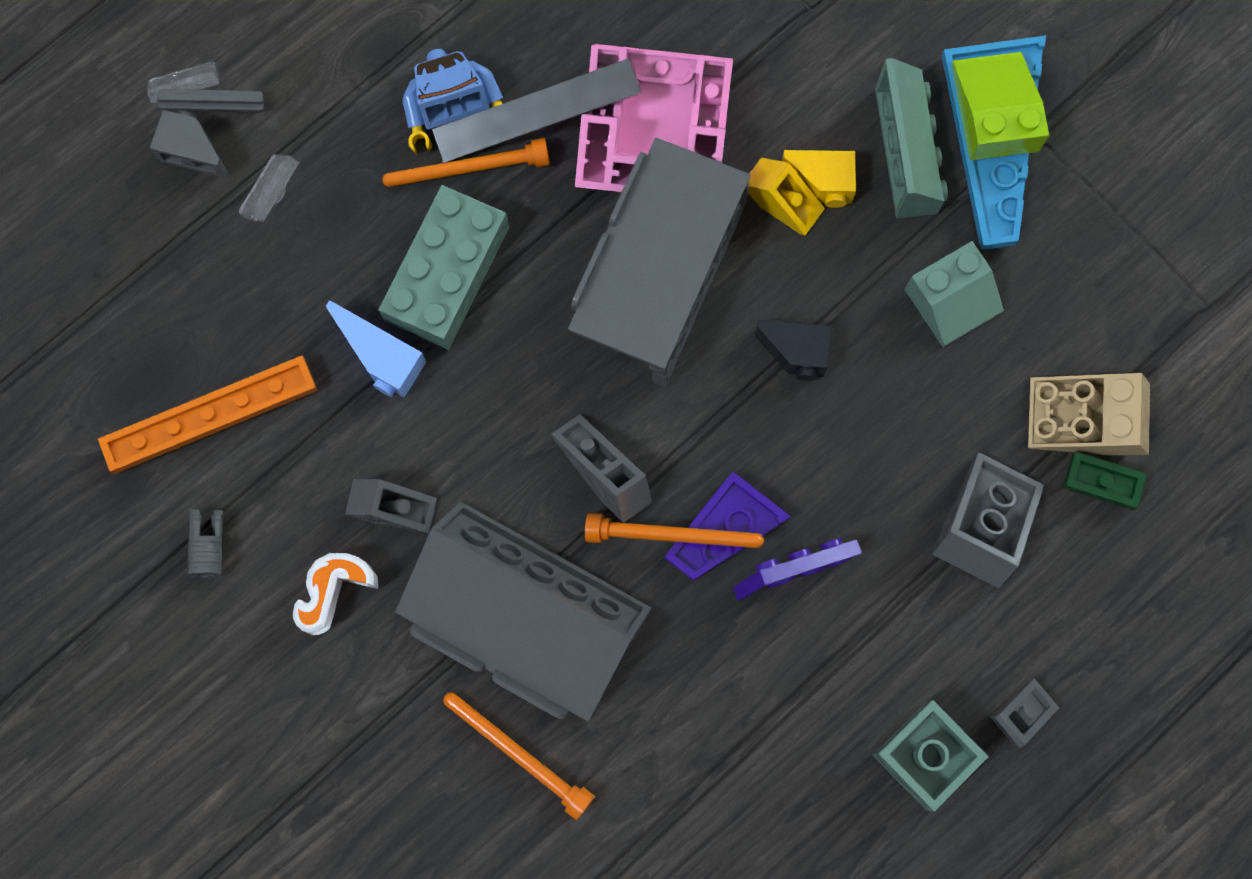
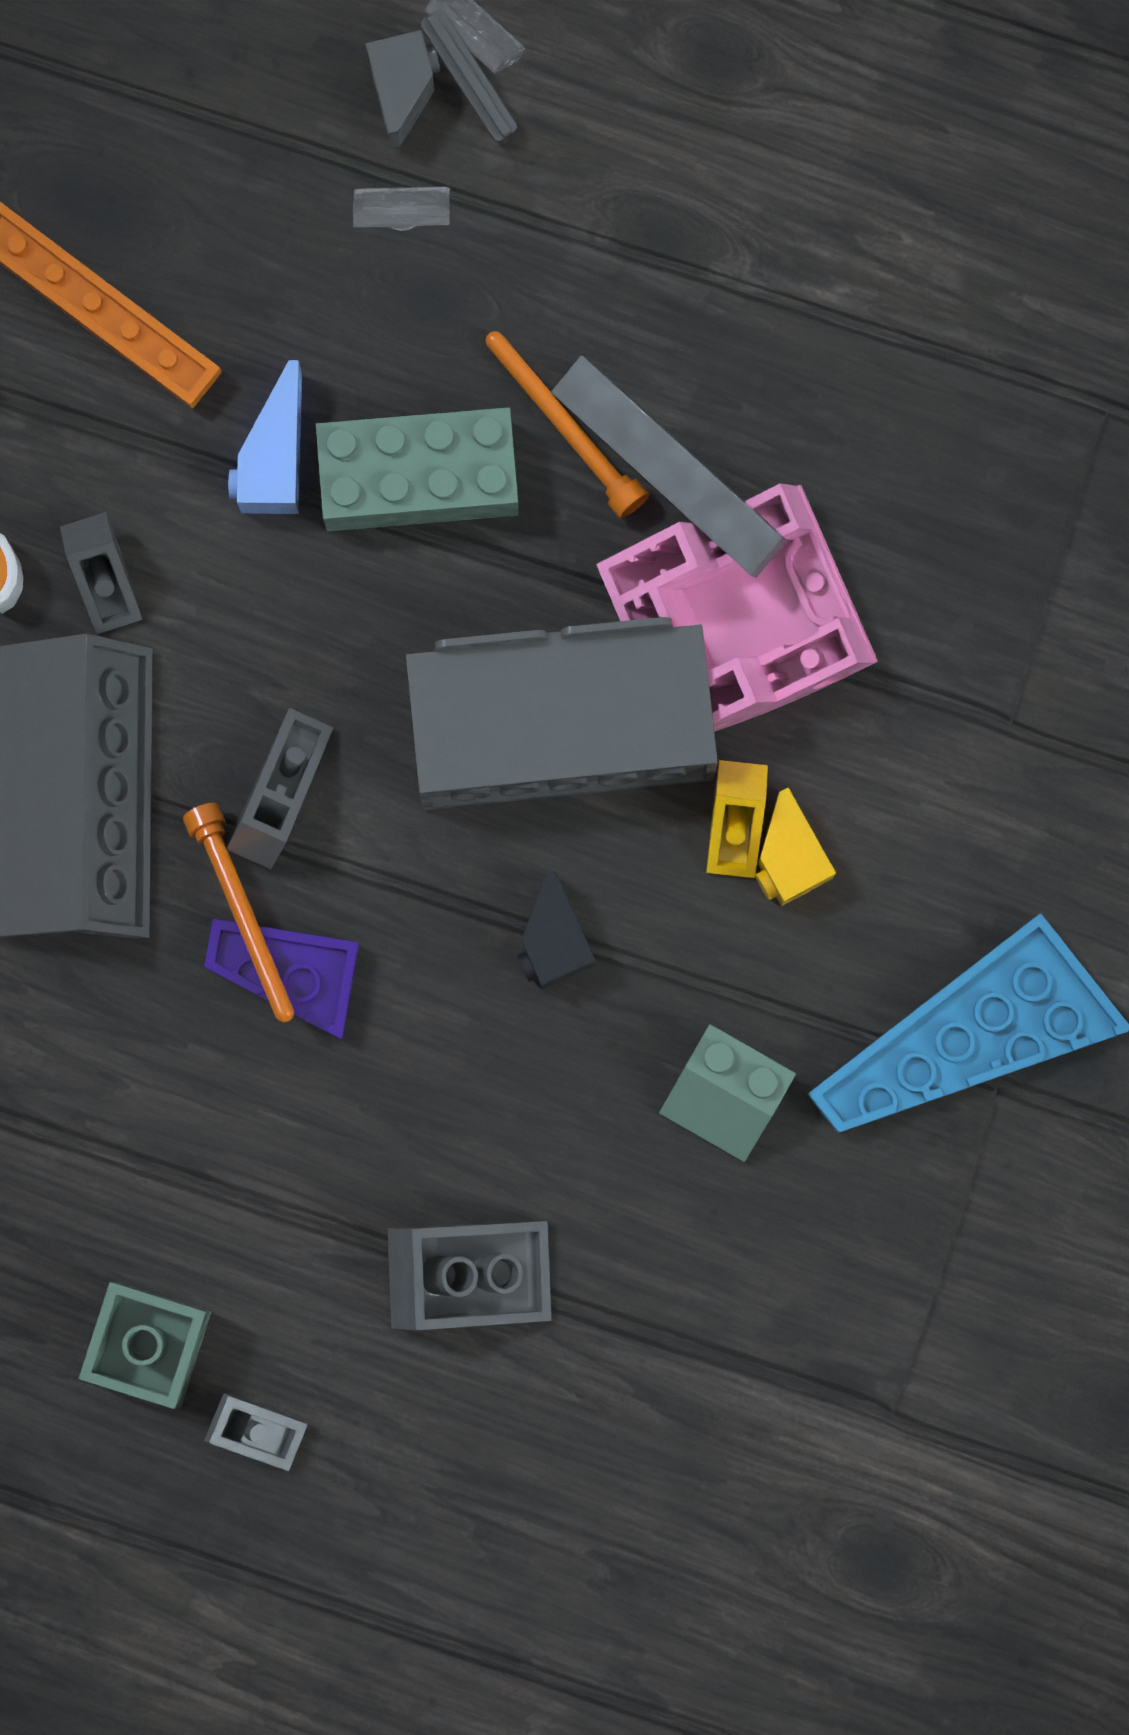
camera: 60 degrees right, 5 degrees up
medium blue torso [403,49,503,154] -> none
wing [733,538,862,601] -> none
sand green slope [875,58,948,219] -> none
lime slope [951,52,1049,161] -> none
tan slope [1028,373,1150,455] -> none
dark green plate [1063,452,1147,511] -> none

